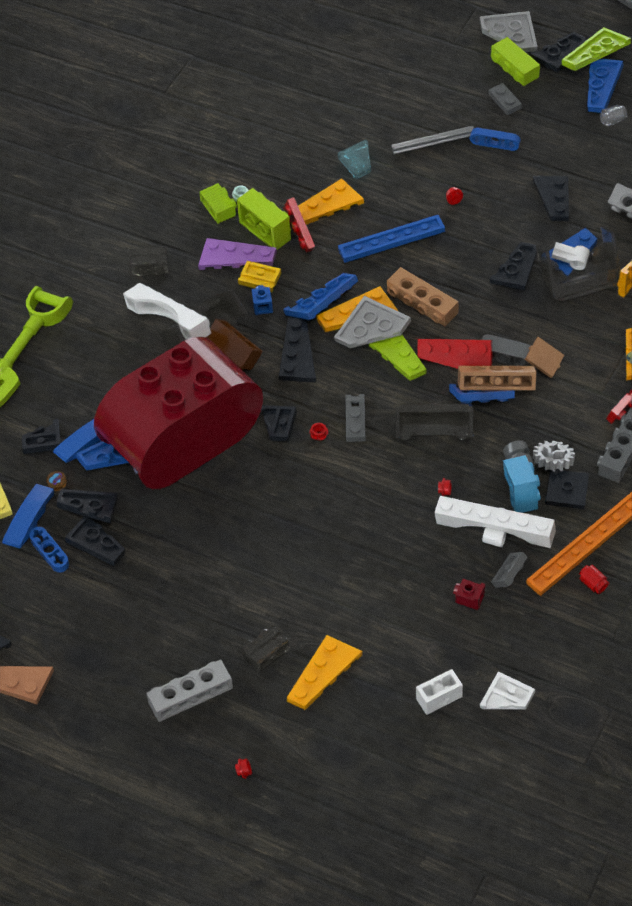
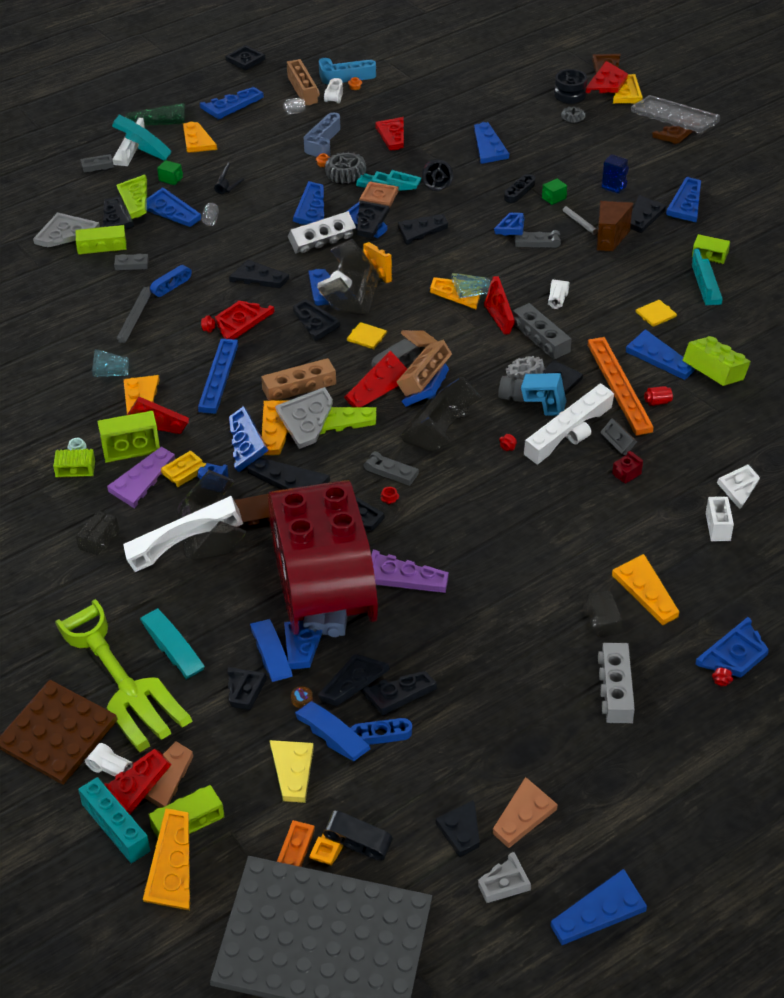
camera: 65 degrees left, 10 degrees down
none -> teal slope [140,608,205,679]
none -> red wing [215,301,275,340]
none -> yellow piece [347,322,387,349]
none -> medium lavender wing [371,549,449,593]
none -> blue wing [696,617,768,678]

